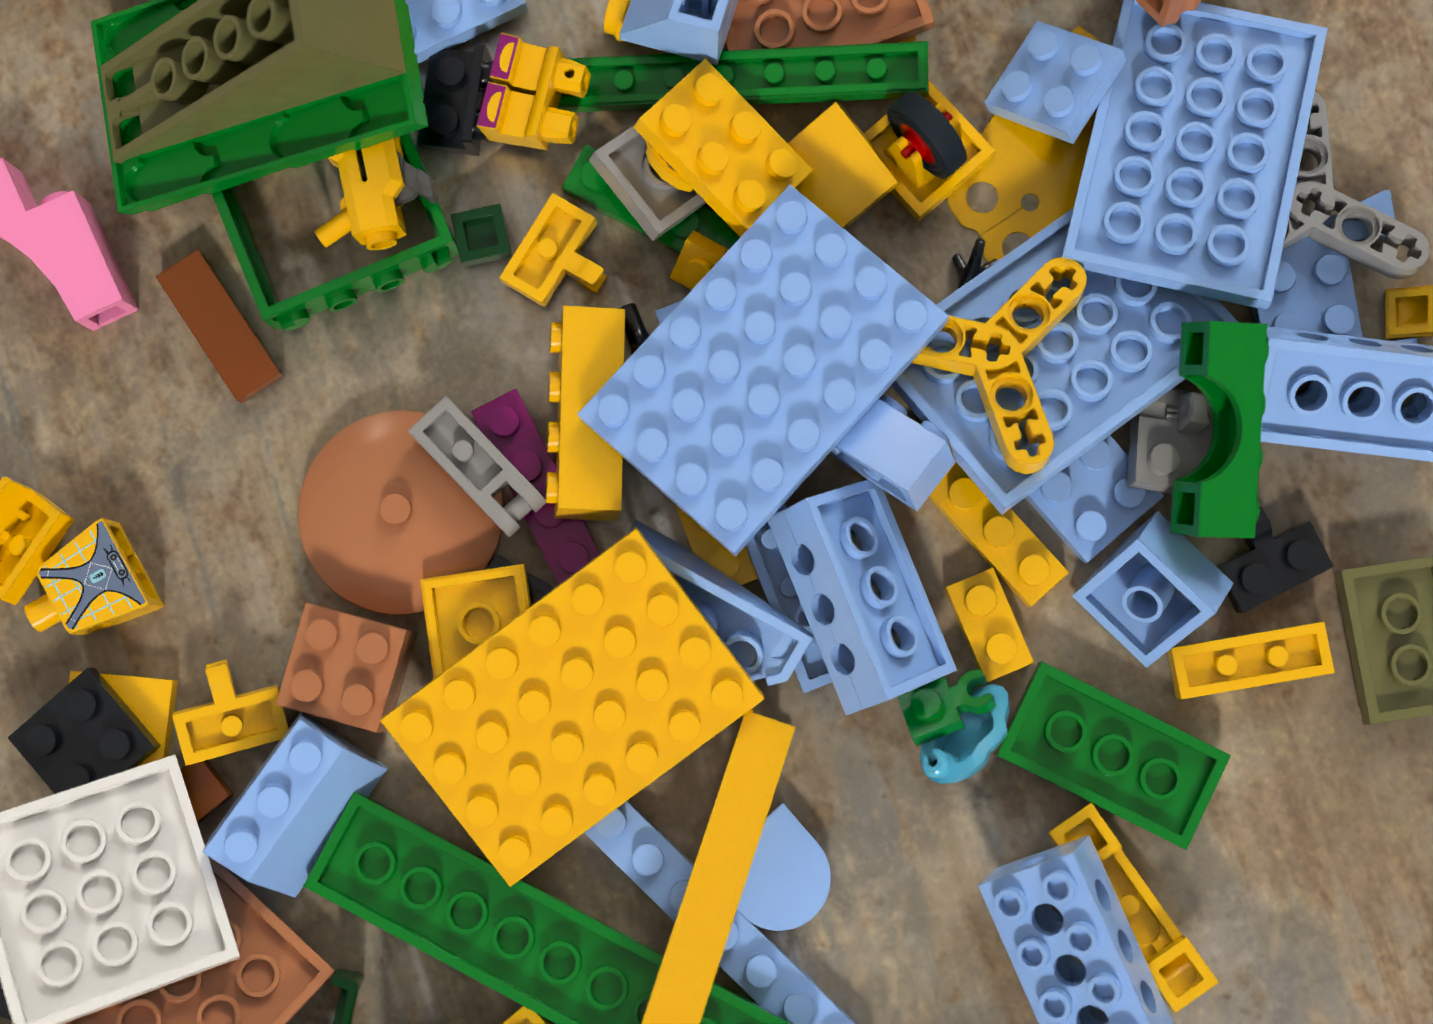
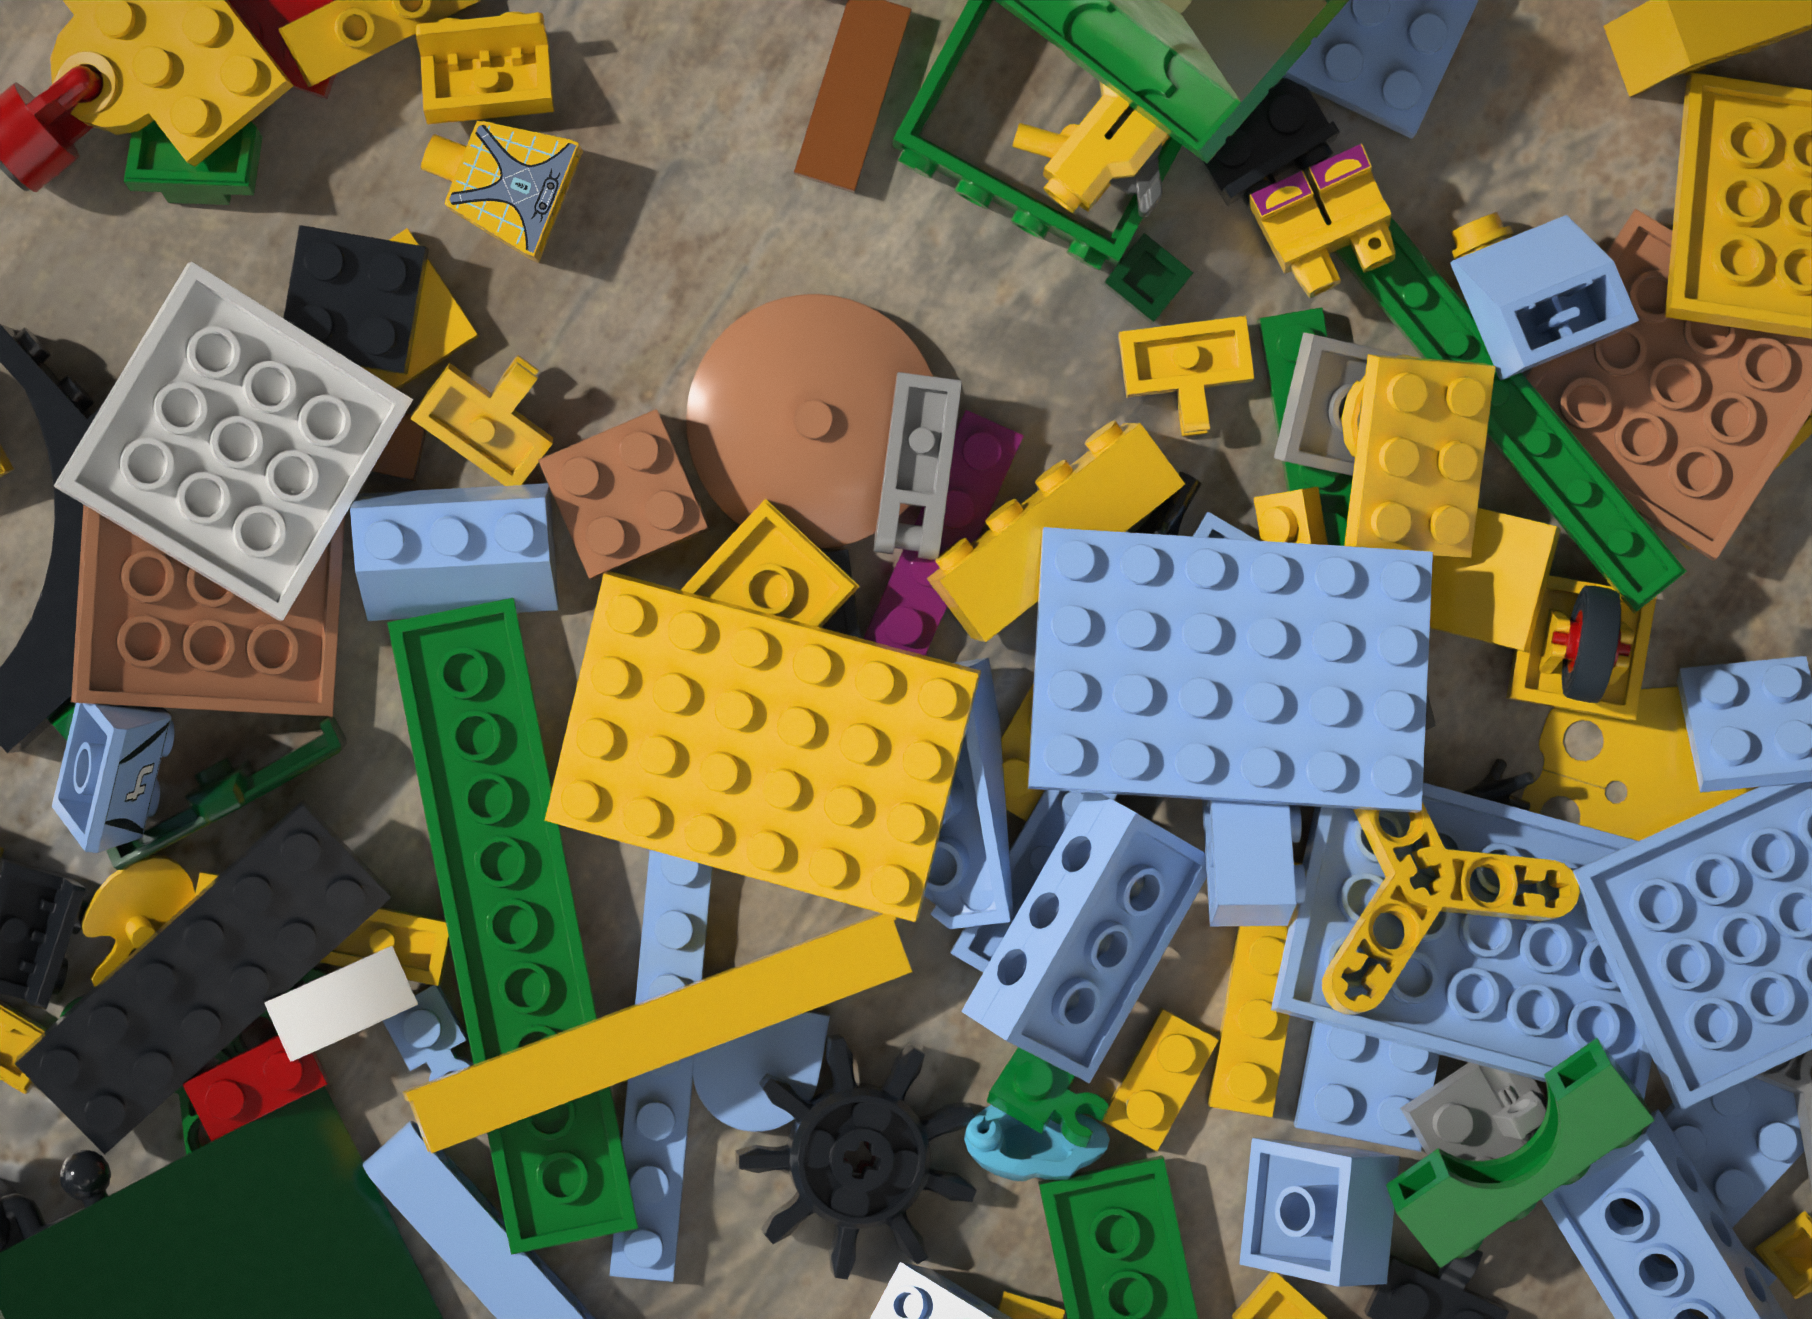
camera: 50 degrees right, 5 degrees up
none -> black gear [735,1033,977,1280]

